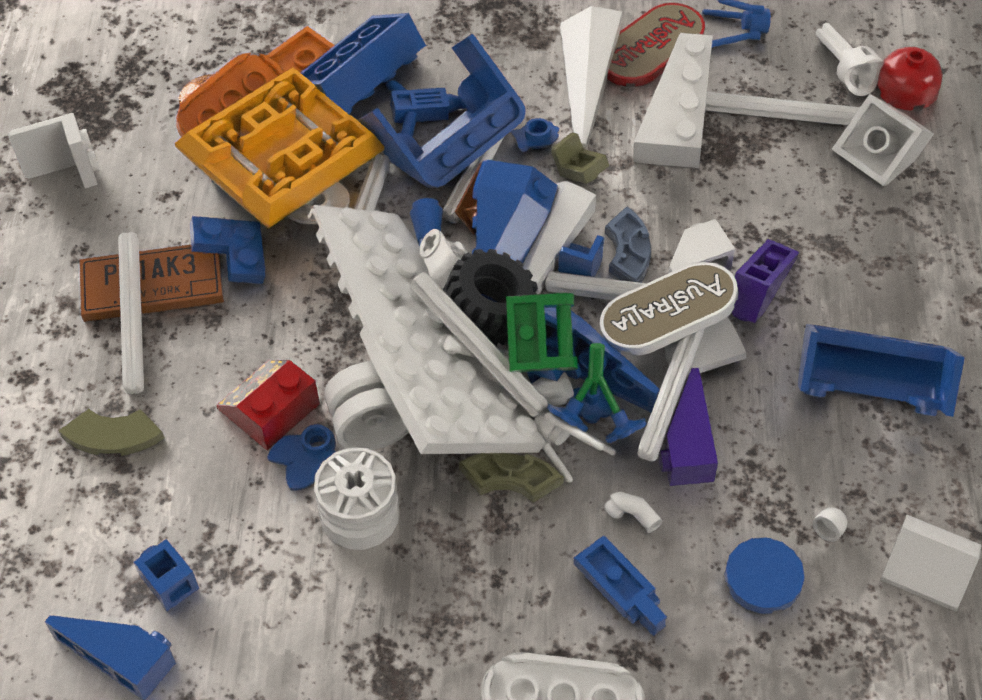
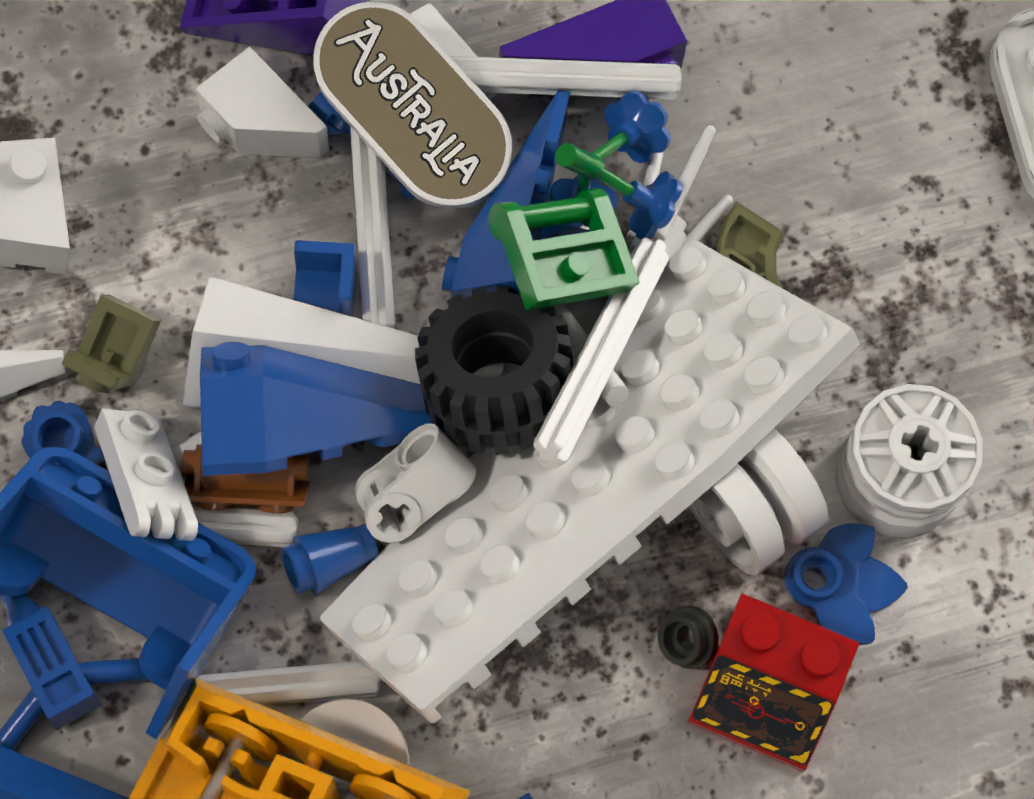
camera: 115 degrees left, 15 degrees up
blue hinge [573,536,667,636] -> none
sand blue tile [605,206,651,283] -> none
white arm [605,491,663,533] -> none
none -> white hinge [94,409,198,541]
none -> pearl dark grey plate [658,605,719,669]

